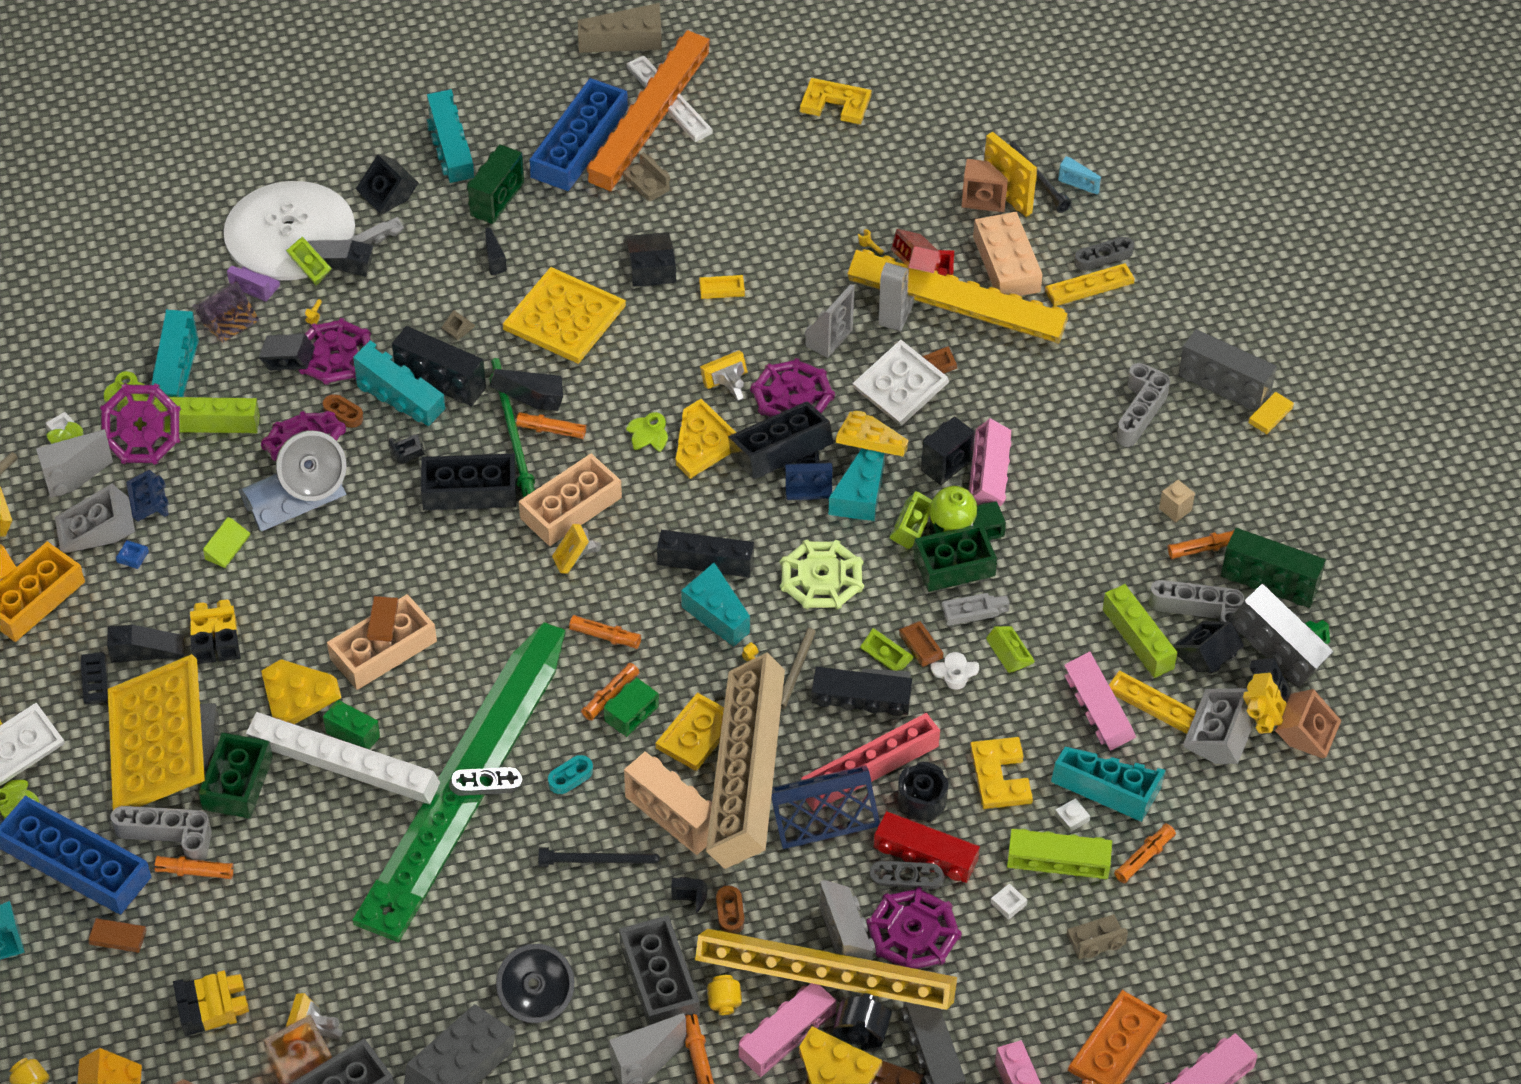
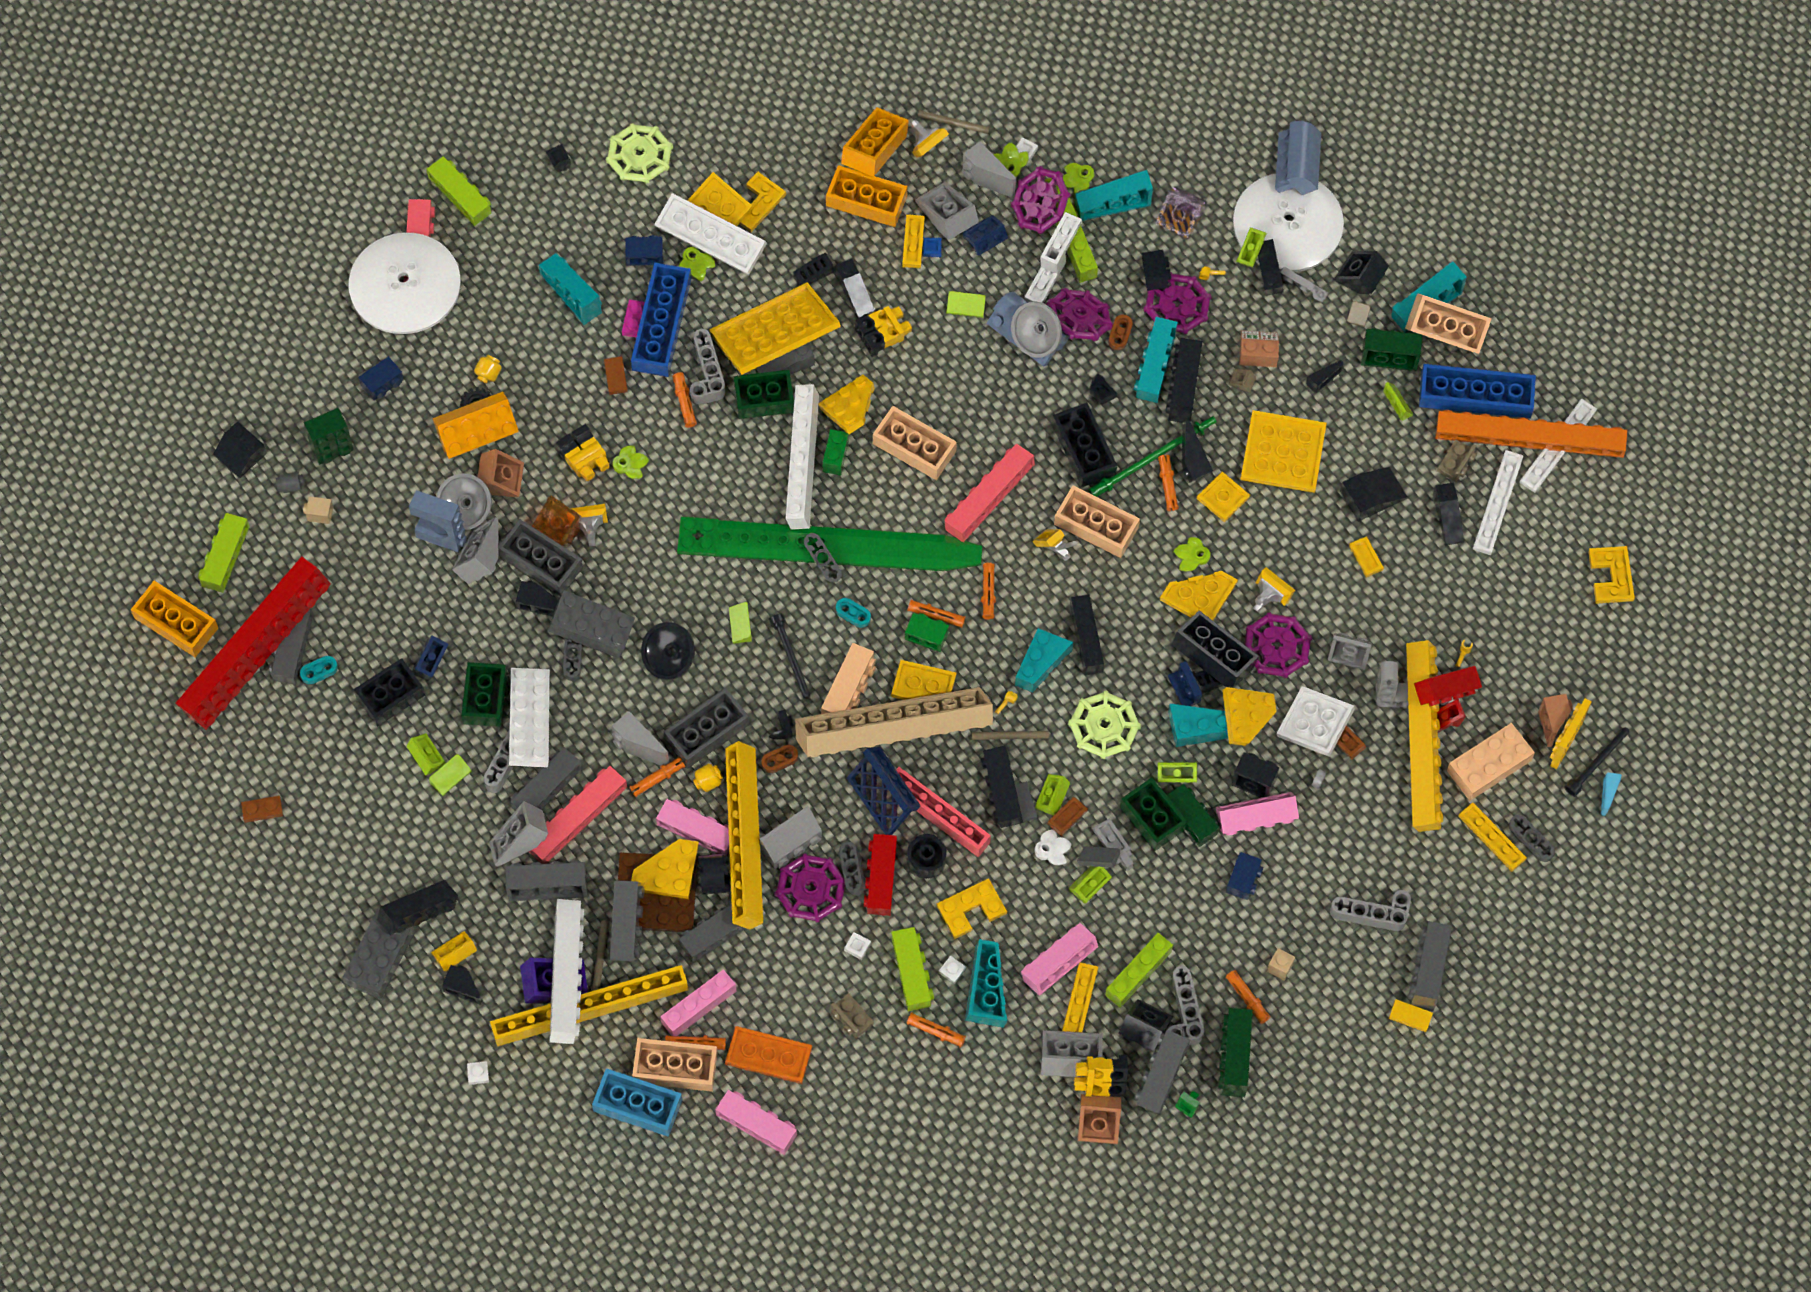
camera: 70 degrees right, 15 degrees up
medium lavender panel [227,266,280,302] -> none
dark orange tile [367,596,399,642] -> none
dark tan wedge [578,3,662,53] -> none
lime cylinder [929,486,977,532] -> none
none -> lime plate [612,445,649,479]
none -> dark pink plate [622,299,645,338]
none -> lime slope [729,602,752,644]
none -> yellow plate [902,215,925,268]
none -> coral brick [945,443,1035,543]
none -> white bracket [1024,212,1082,303]
none -> dark grey tile [1077,846,1120,867]
none -> yellow tile [1197,471,1250,522]
none -> dark blue brick [1226,852,1264,900]
none -> nougat slope [1239,330,1279,367]
none -> sand blue brick [1275,121,1321,195]
none -> light grey tile [1312,769,1326,789]
none -> slope [1347,301,1371,327]
none -> lime slope [1383,382,1413,421]
none -> light nougat brick [1405,293,1491,354]
none -> black slope [1433,482,1464,546]
none -> white tile [1473,450,1524,555]

